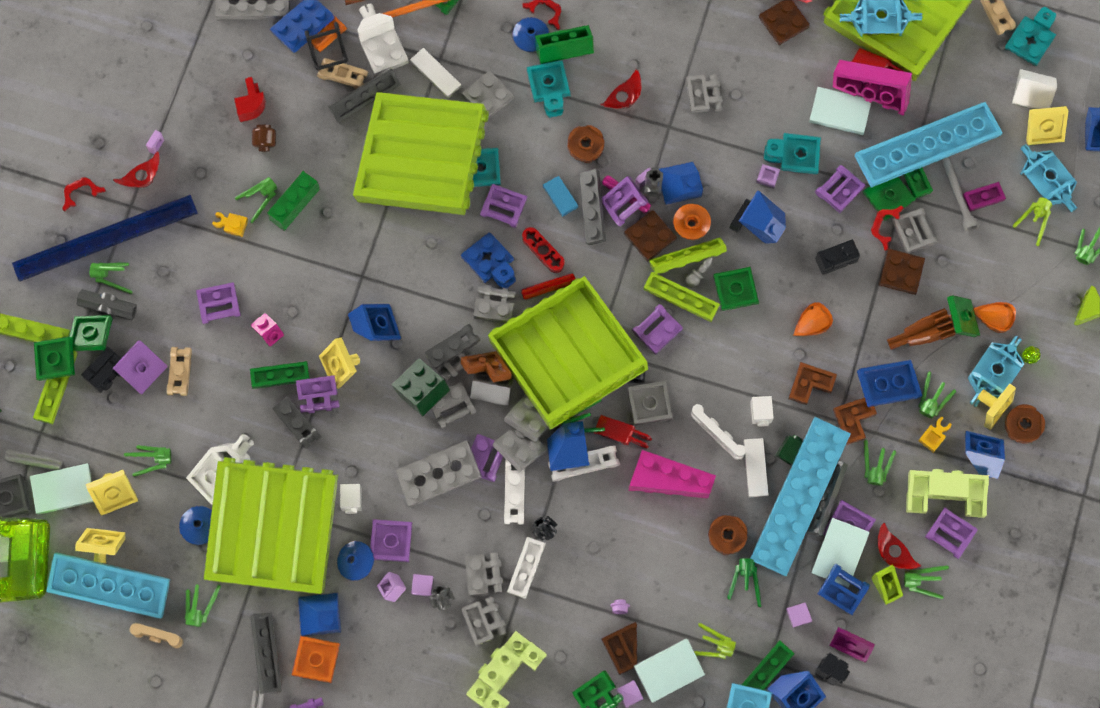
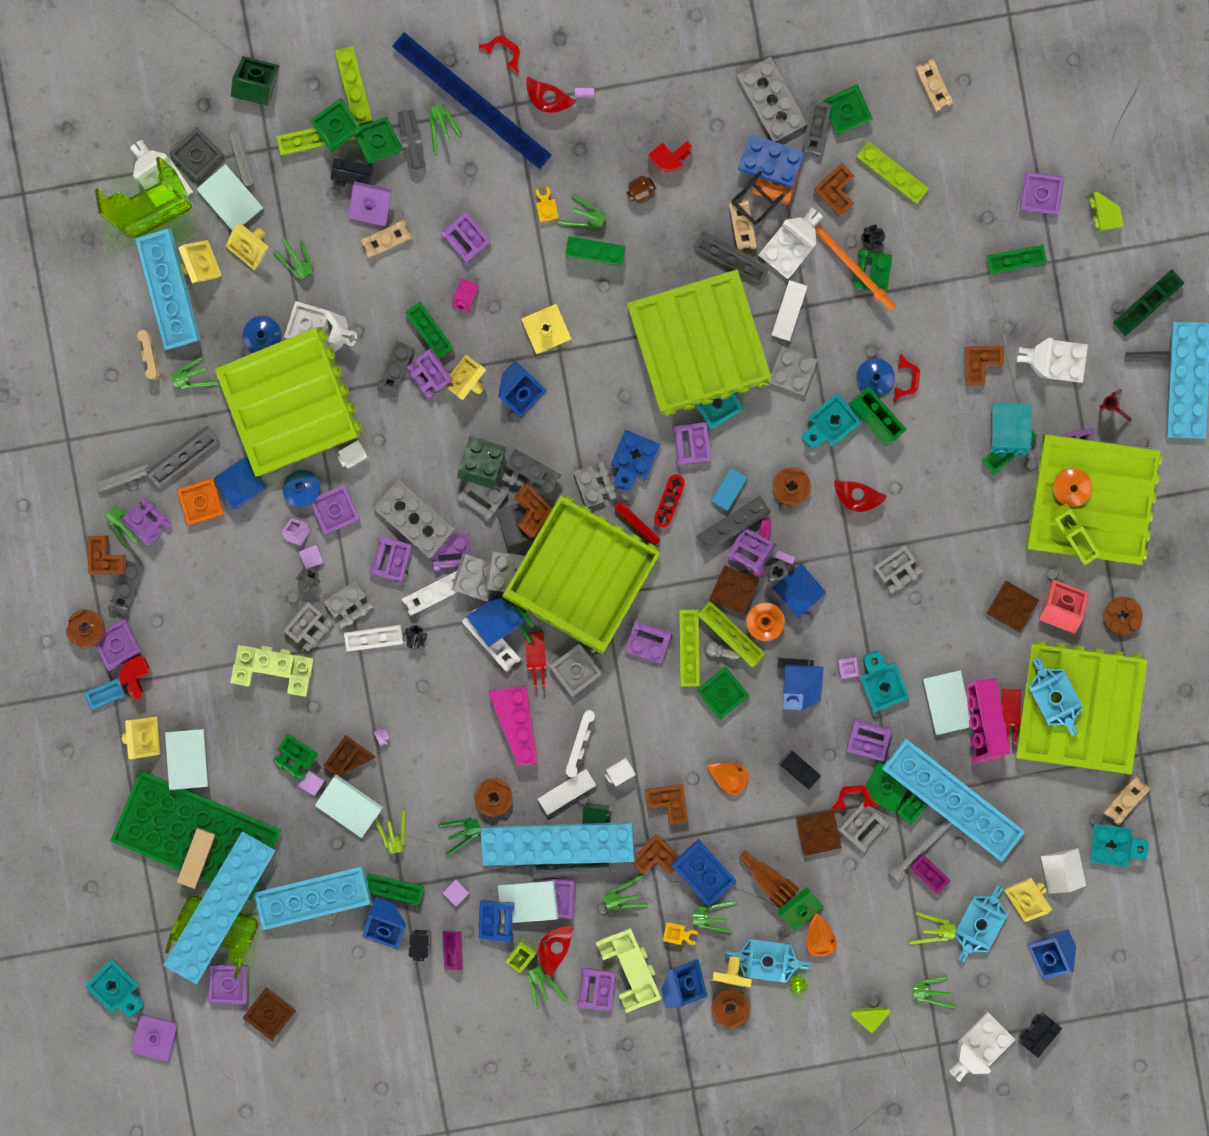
camera: 70 degrees right, 15 degrees up
none -> medium lavender plate [369,536,412,582]
none -> light yellow tile [521,304,572,355]

